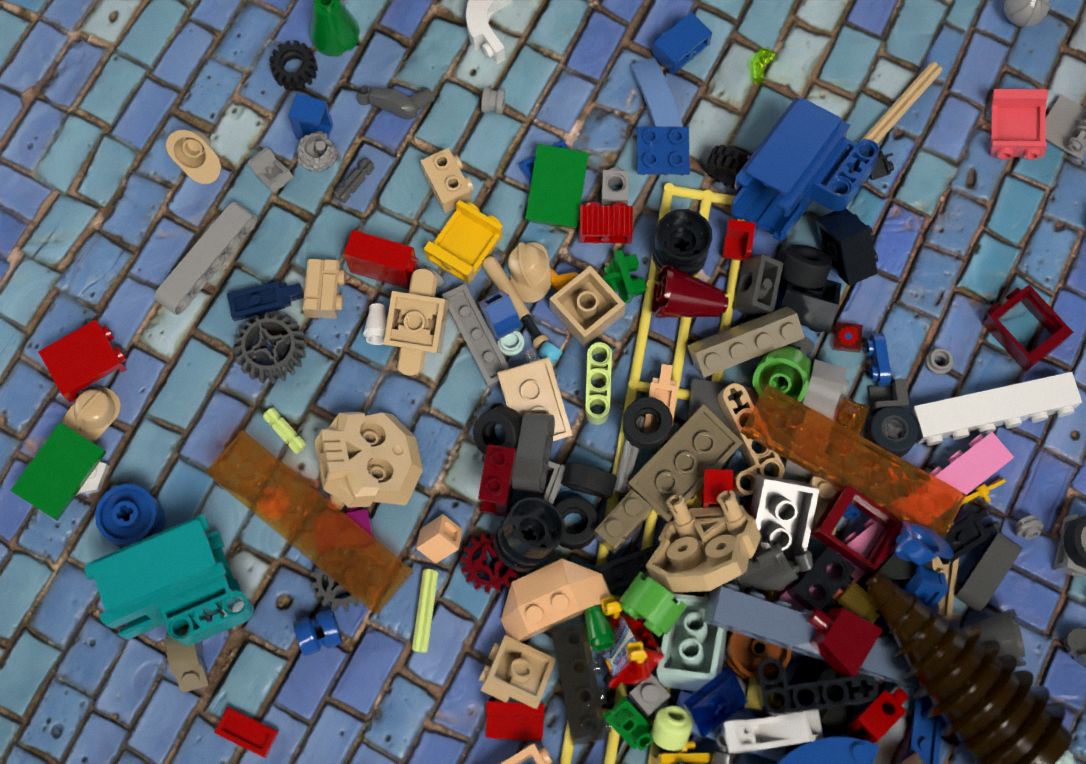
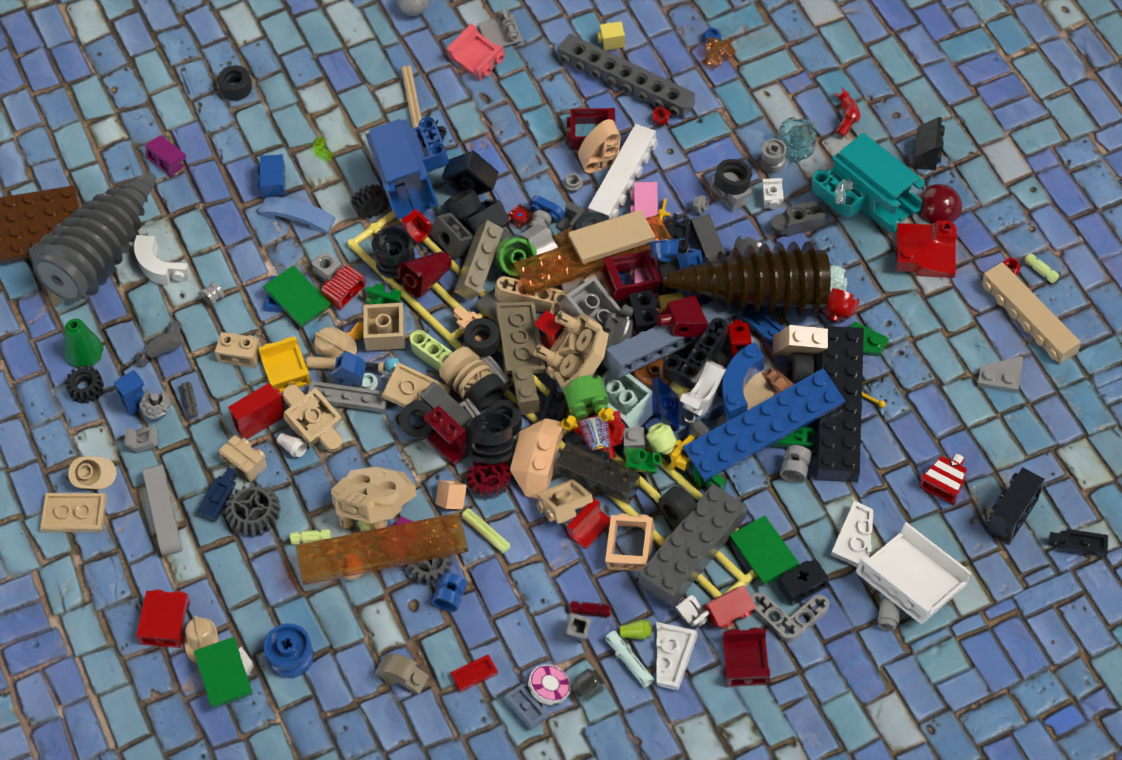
camera: 50 degrees left, 15 degrees down
teal piece [84,514,254,646] -> none
green cone [584,606,616,652] -> none
blue hinge [637,127,690,176] -> none
none -> tan tile [40,493,107,532]
none -> tan wheel [439,346,493,400]
none -> light grey wheel [528,210,552,229]
none -> tan tile [568,210,656,264]
none -> light nougat beam [578,119,621,173]

